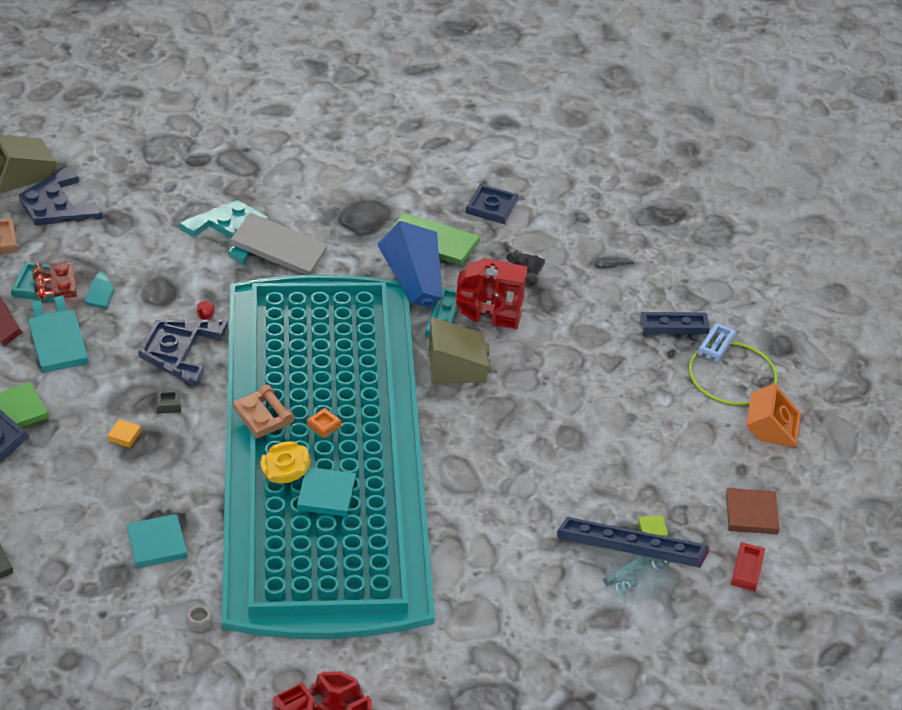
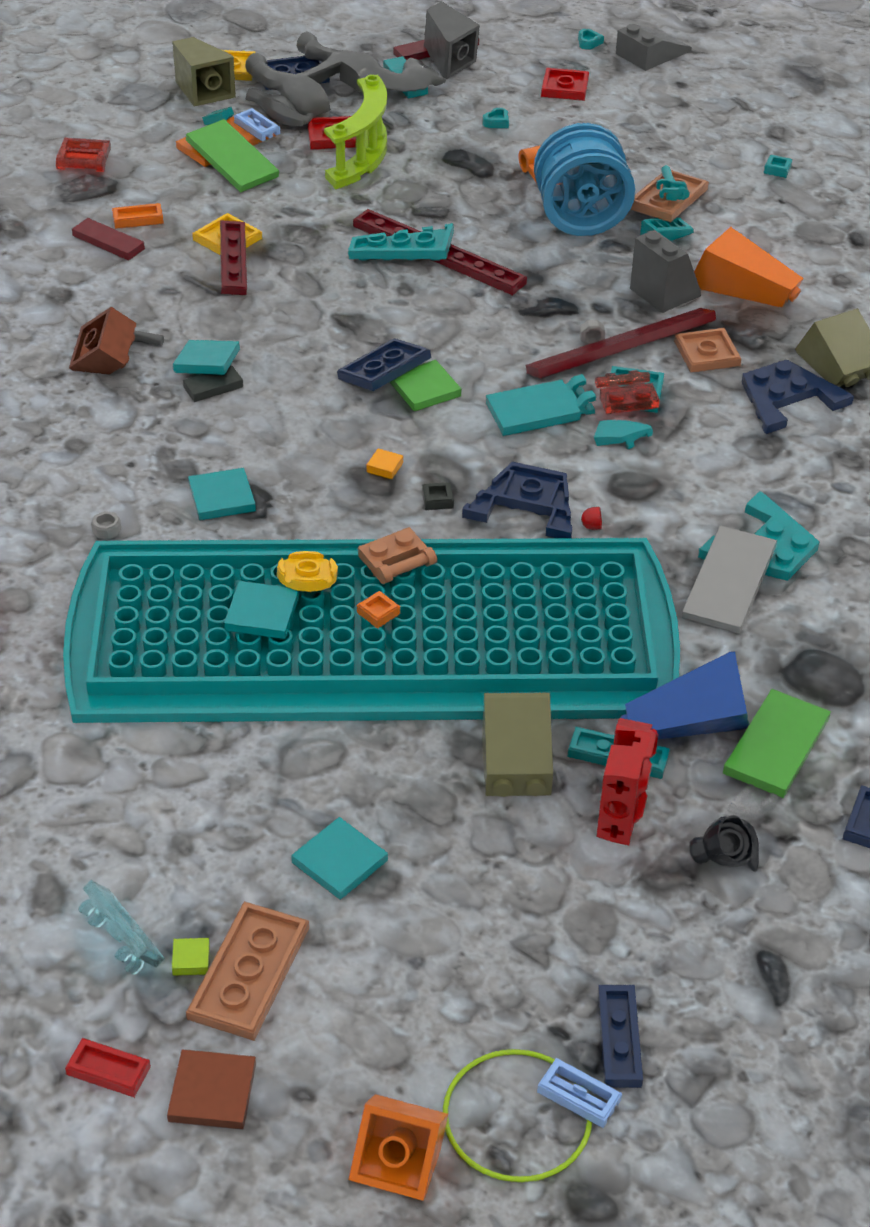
camera: 95 degrees right, 0 degrees up
dark blue tile [557,517,709,568] -> none
none -> nougat tile [186,901,309,1041]
none -> teal tile [291,817,388,900]

